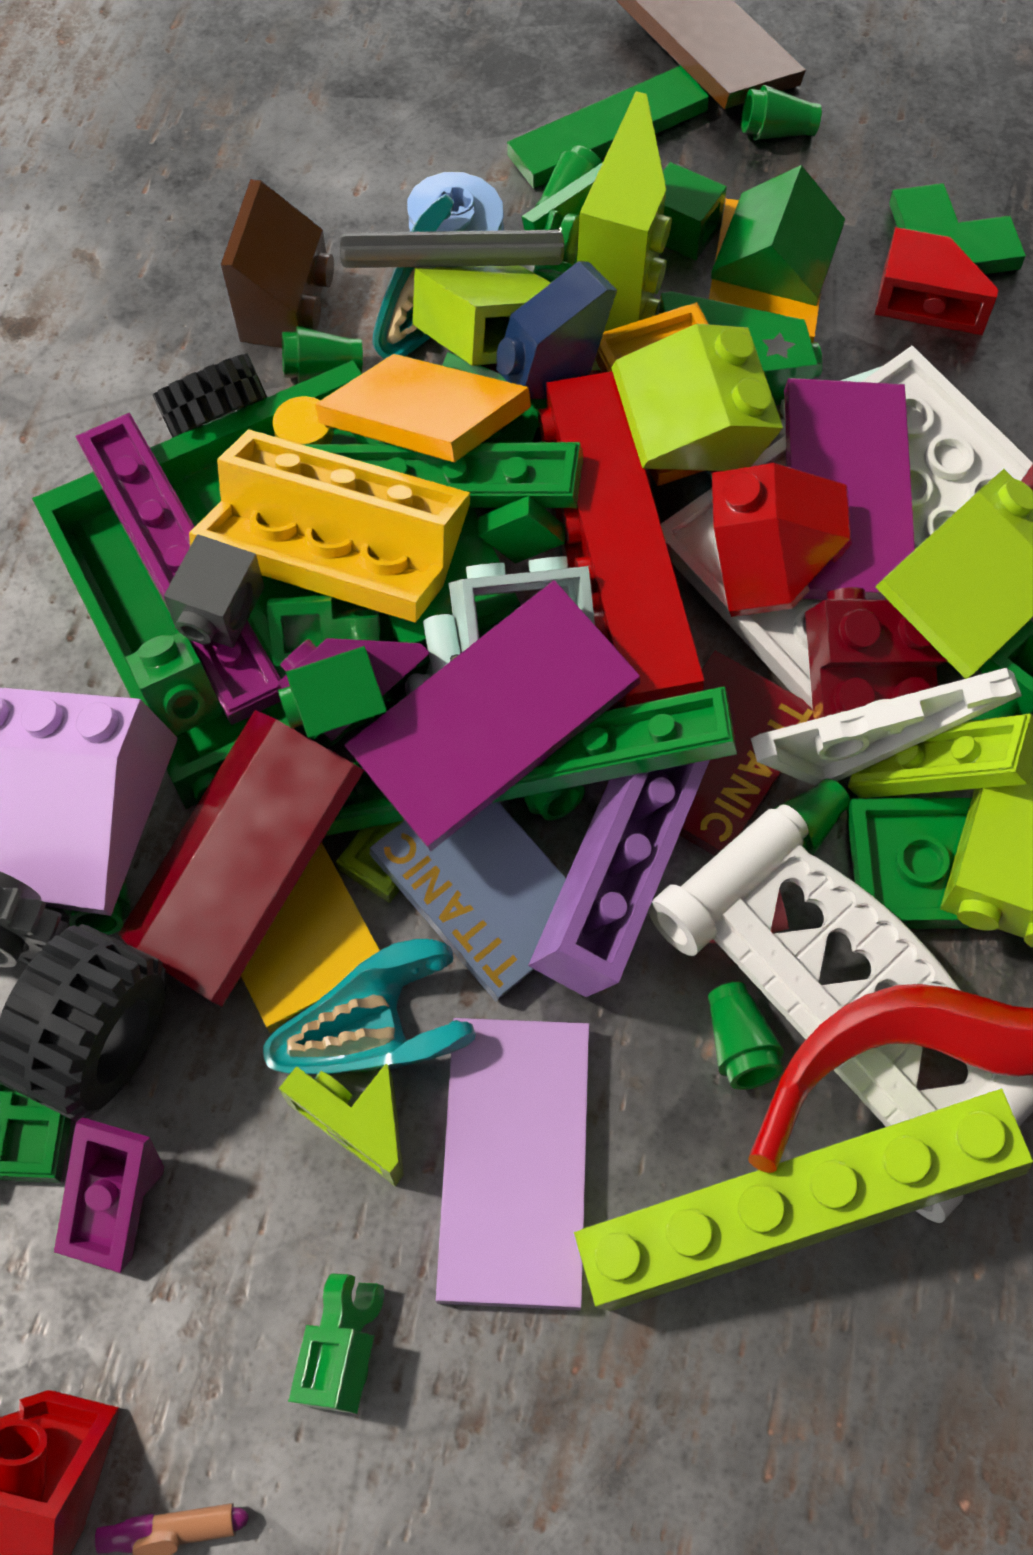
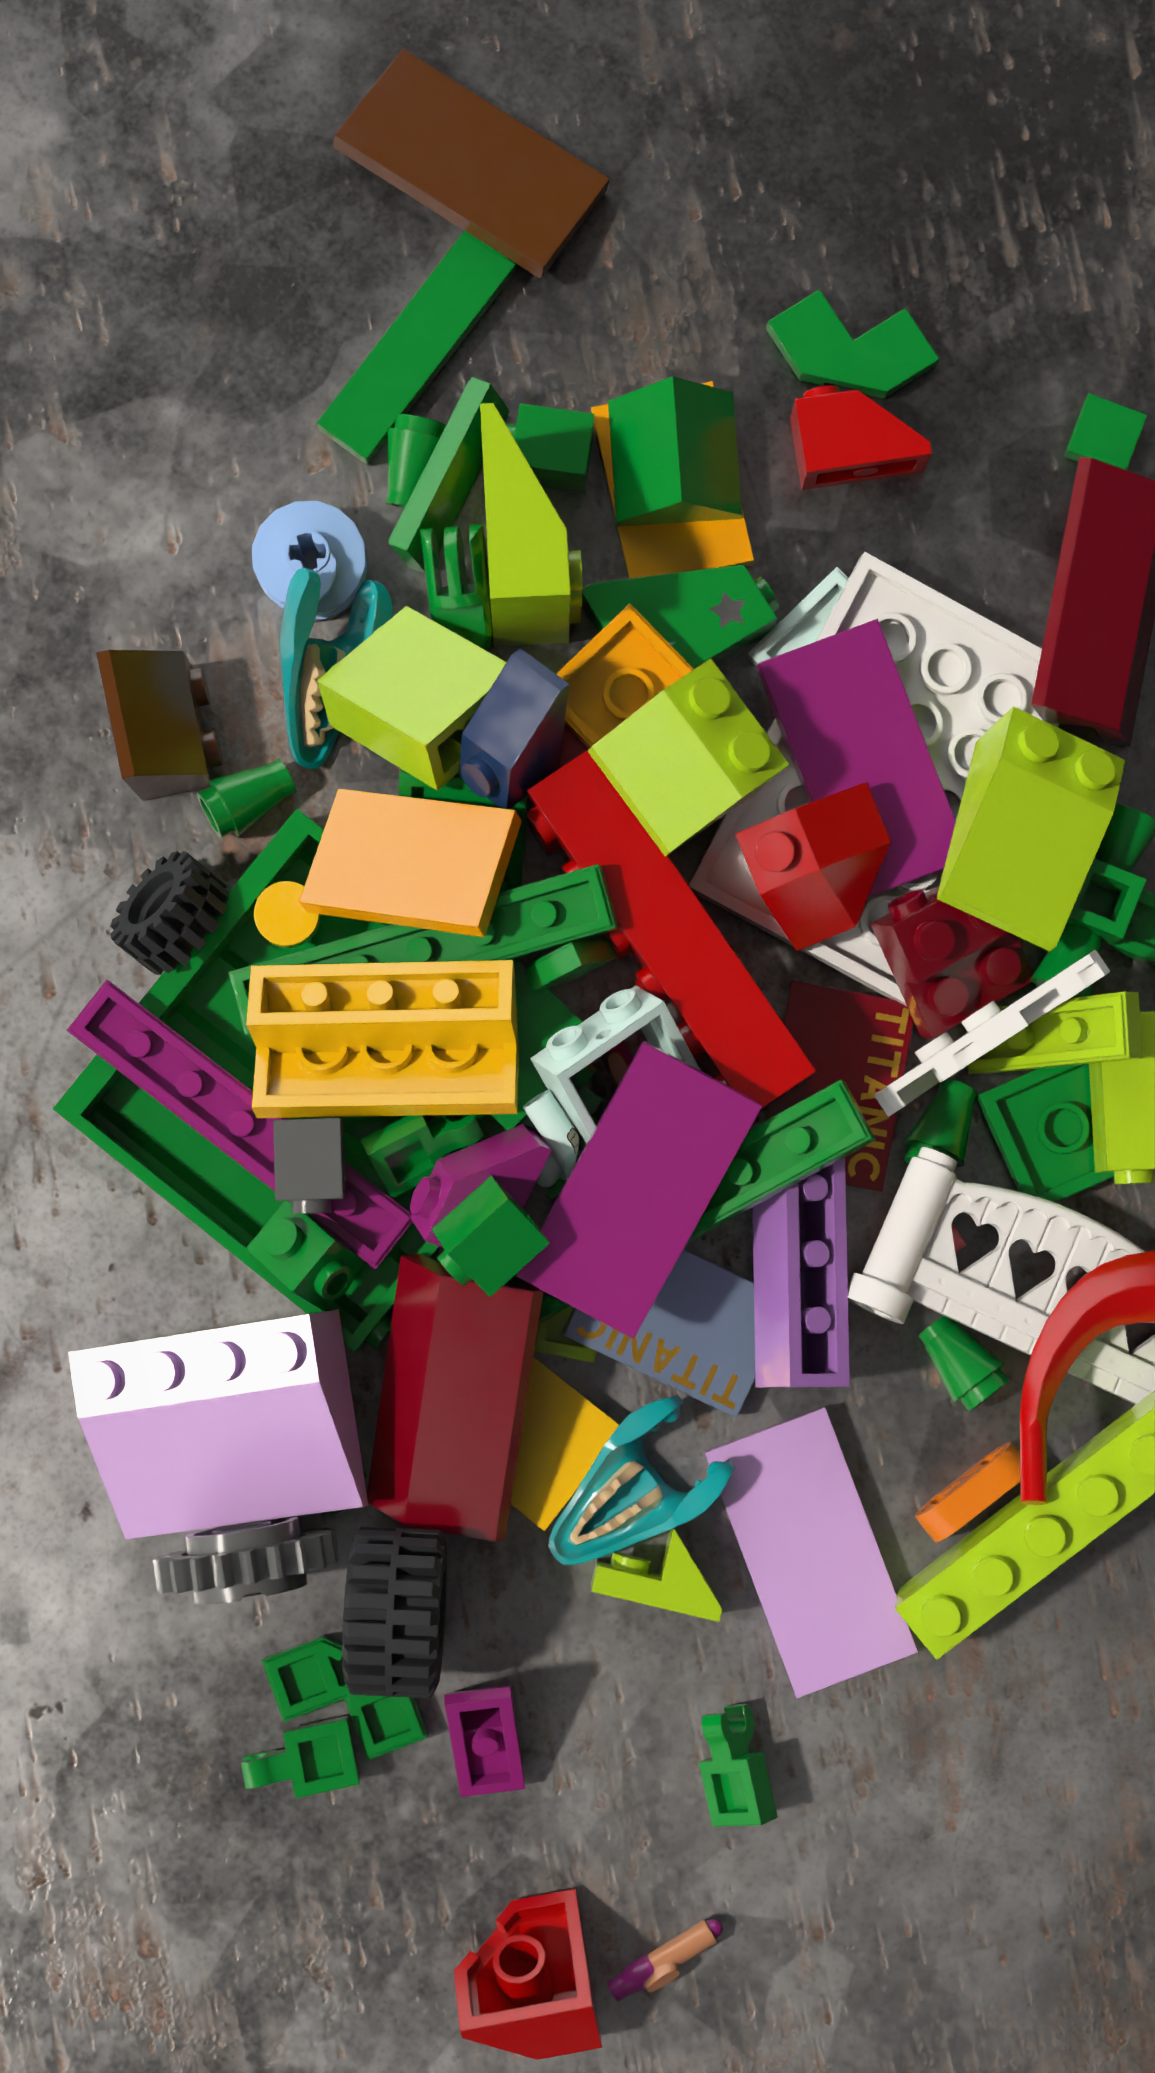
camera: 25 degrees left, 20 degrees up
dark grey axle [340,230,564,268] -> none
green cone [741,85,822,140] -> none
none -> orange beam [915,1441,1020,1543]

